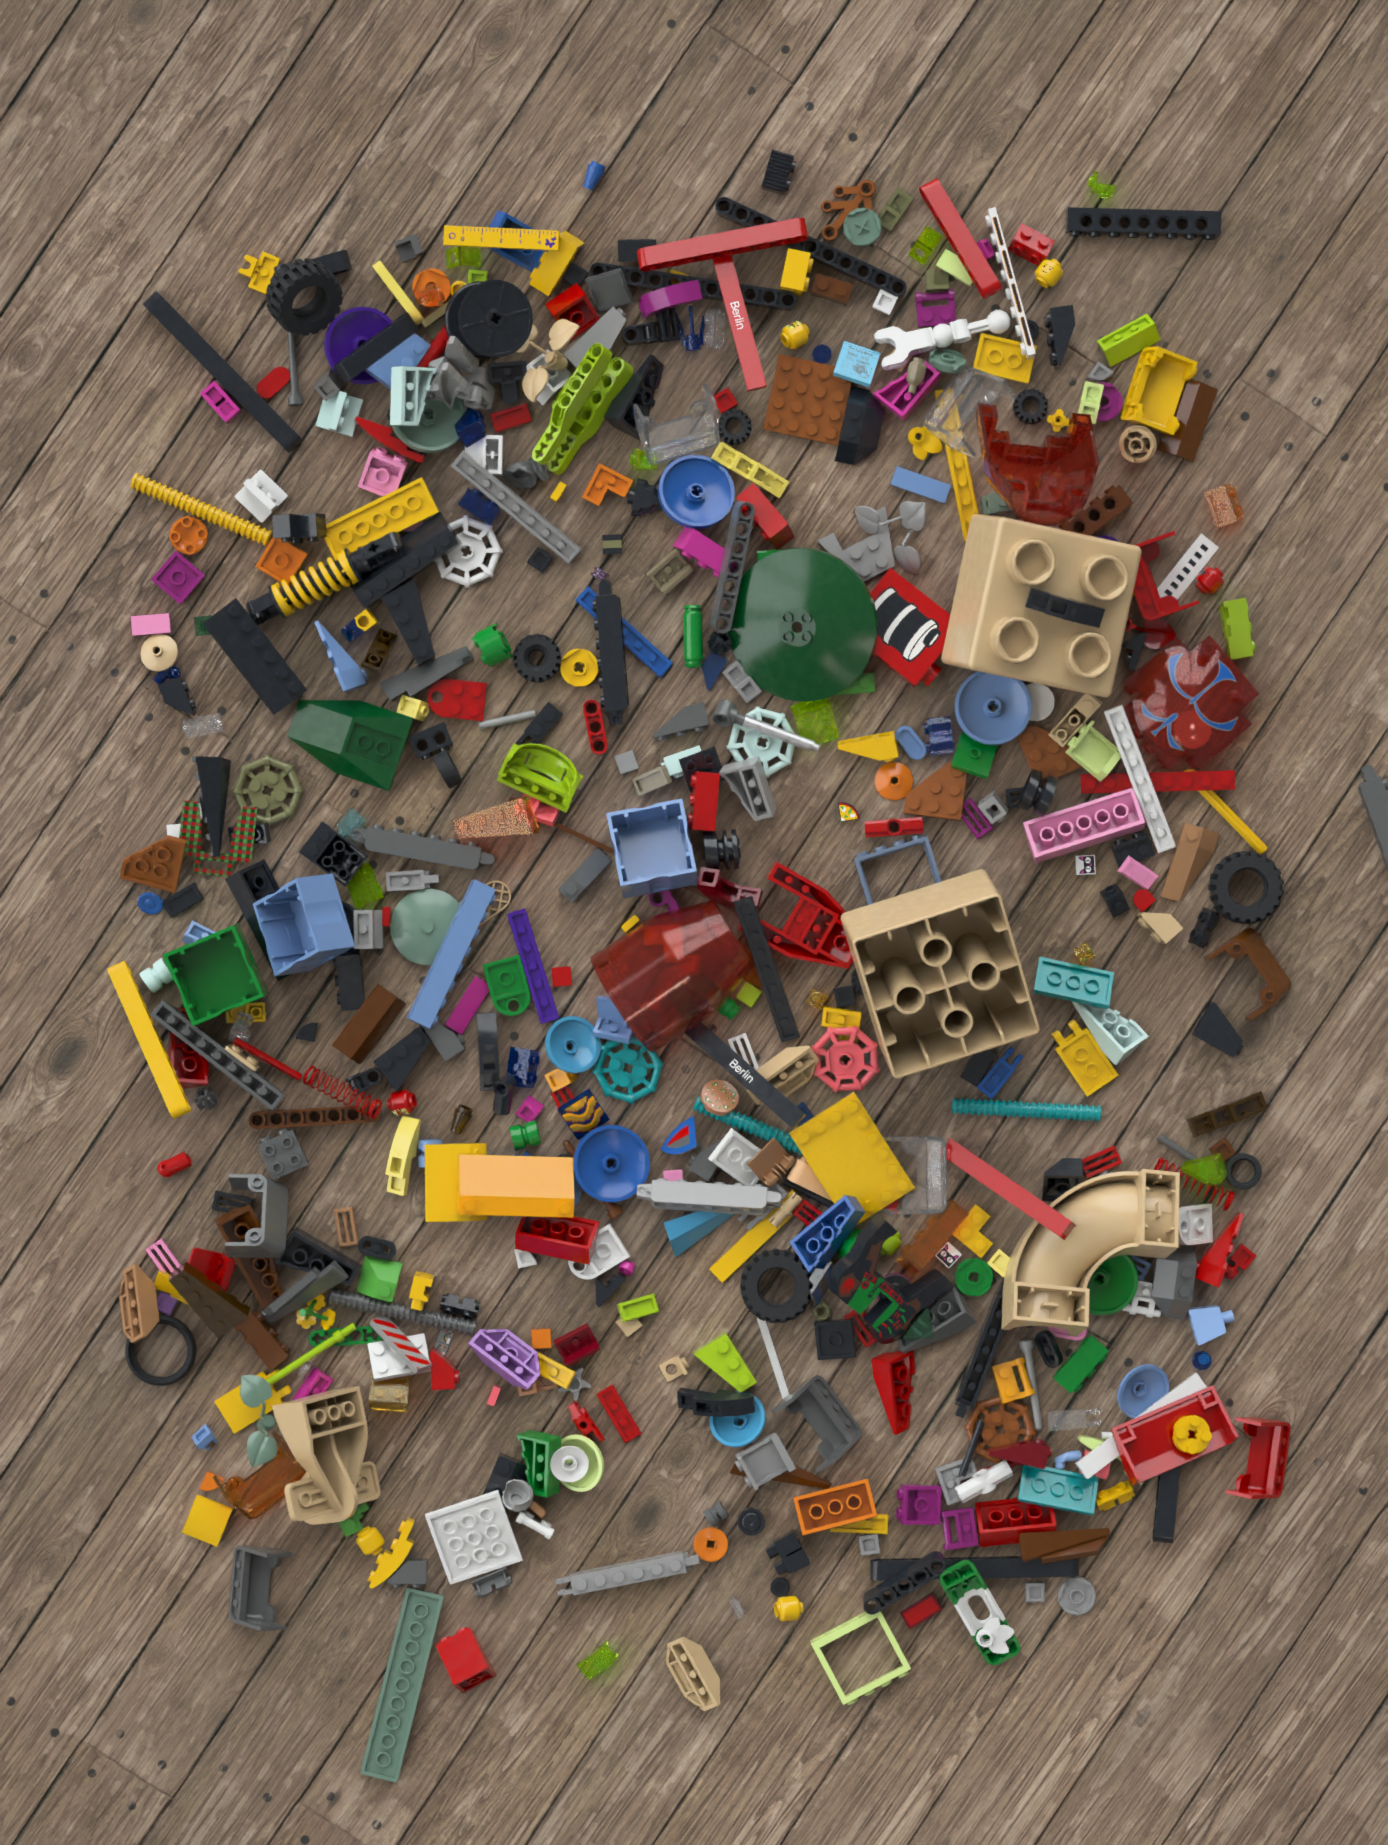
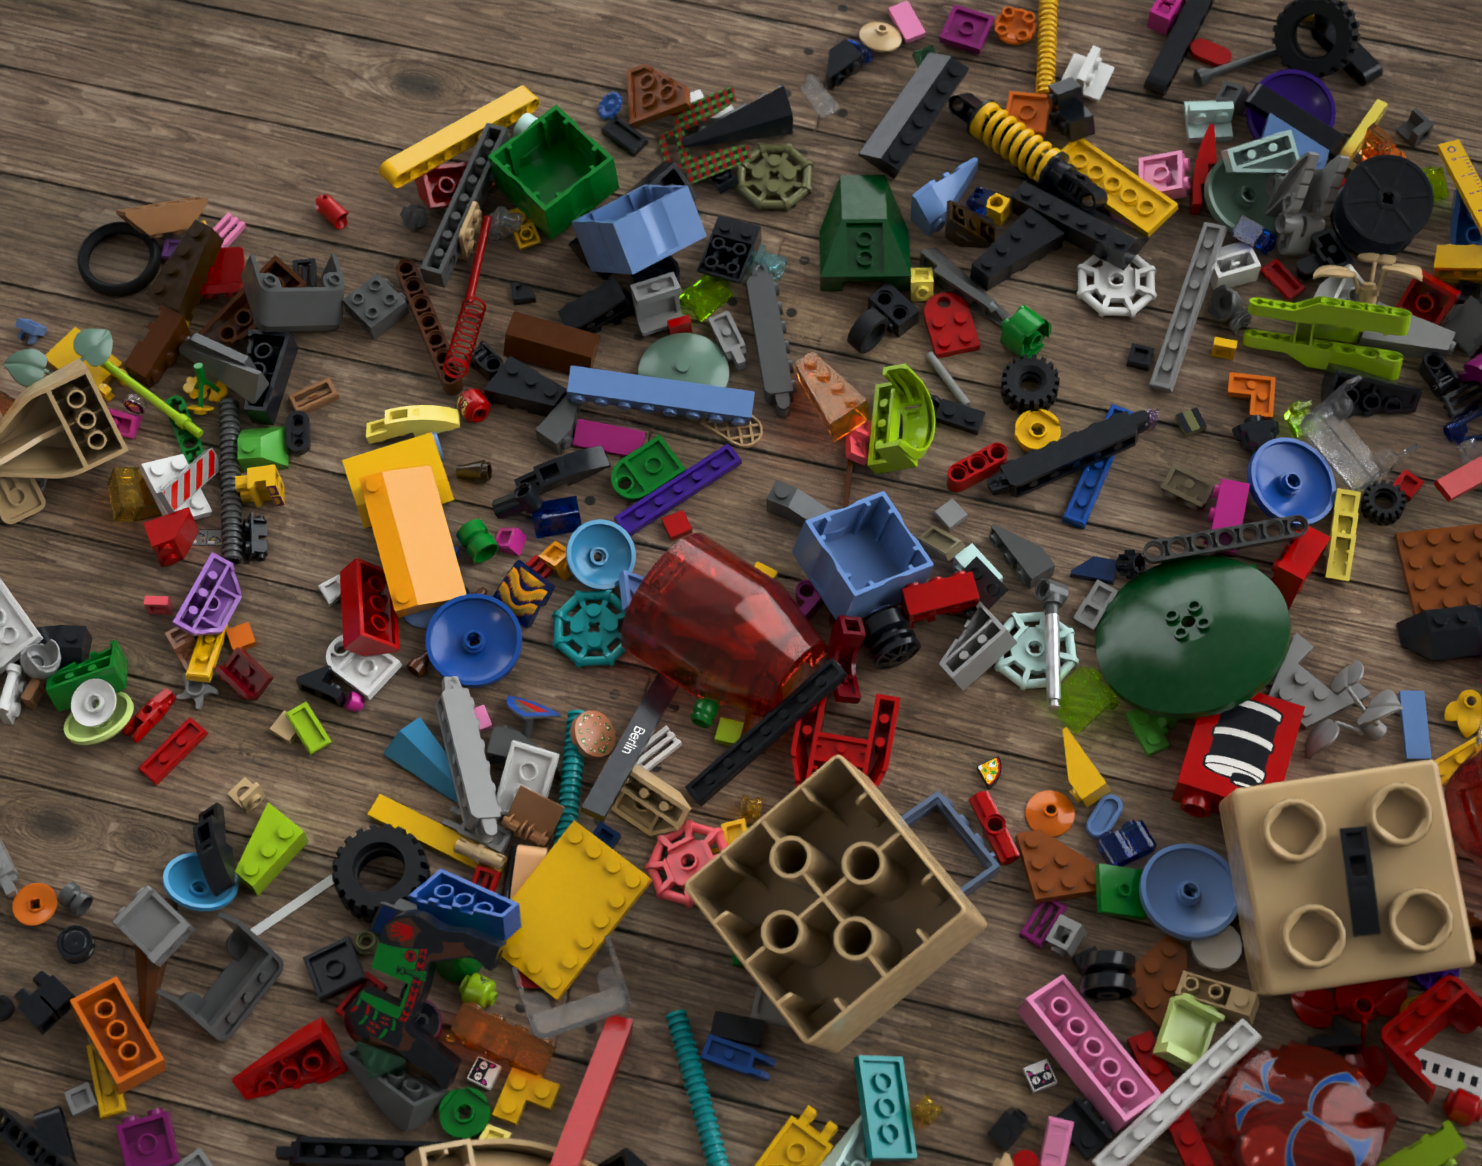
camera: 70 degrees right, 25 degrees down
clear blue brick [458,488,501,526] -> none
green axle [683,605,703,668] -> none

